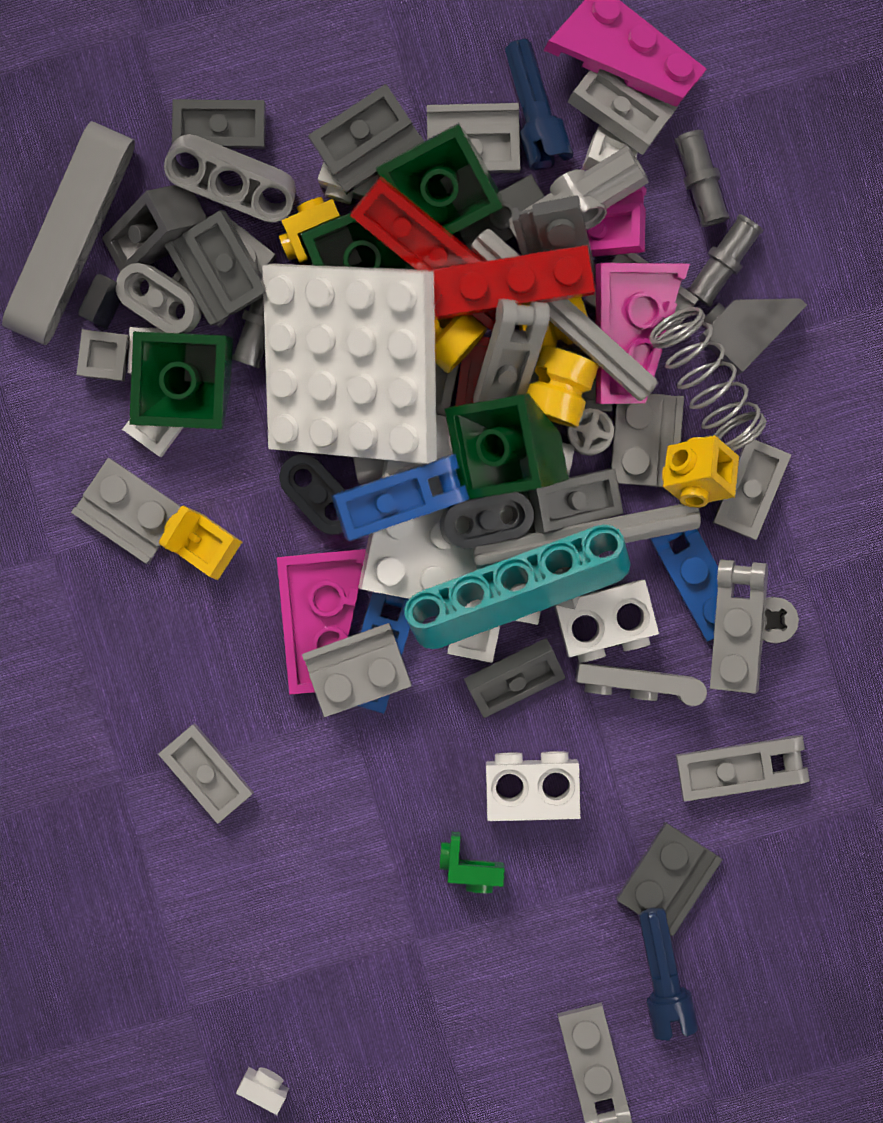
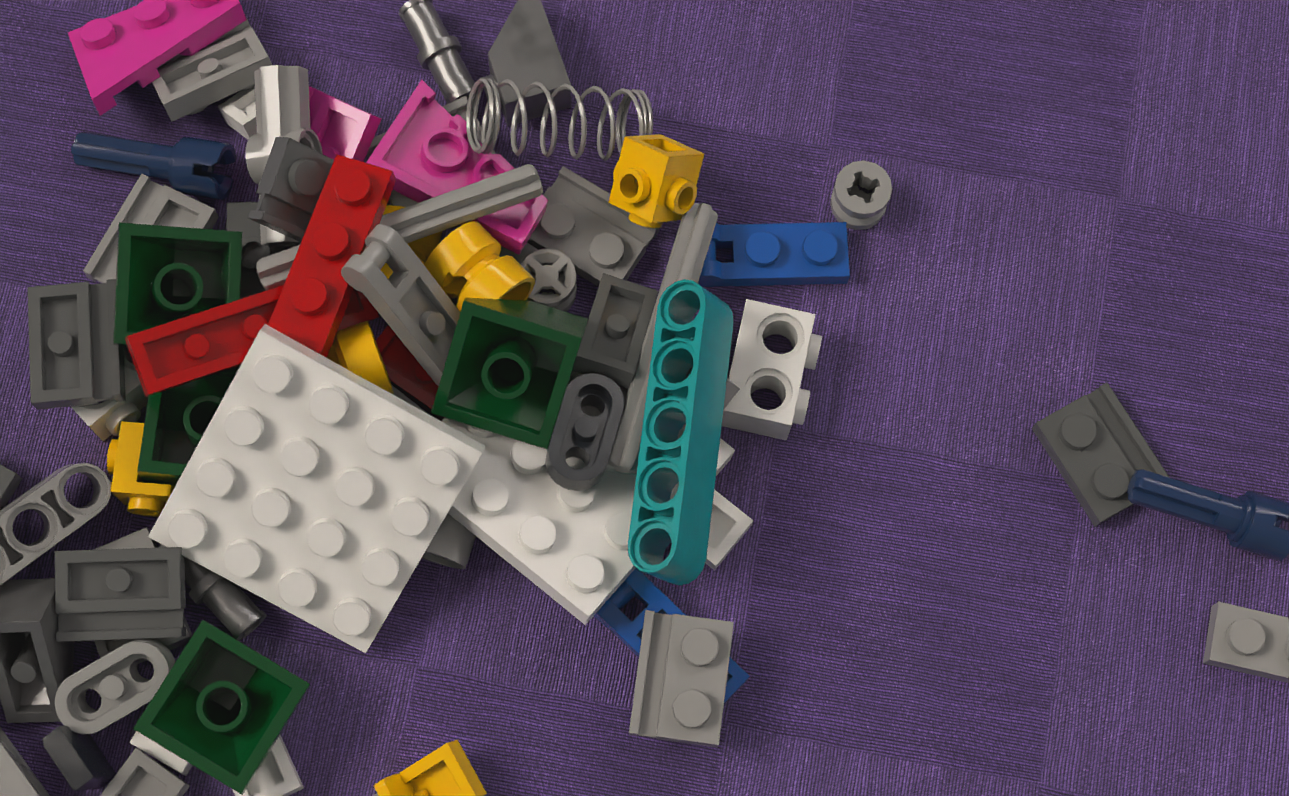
camera: 70 degrees left, 15 degrees down
dark pink wing [277,549,366,695] -> none
black plate [279,454,346,535] -> none
blue plate [331,454,469,541] -> none
green bracket [439,831,505,893] -> none
dark grey plate [464,638,566,718] -> none
white brick [486,751,580,821] -> none
light grey plate [575,662,707,706] -> none
flat silver pin [675,130,730,227] -> none
light grey plate [676,735,810,802] -> none
light grey plate [710,559,768,693] -> none
light grey plate [712,439,791,540] -> none

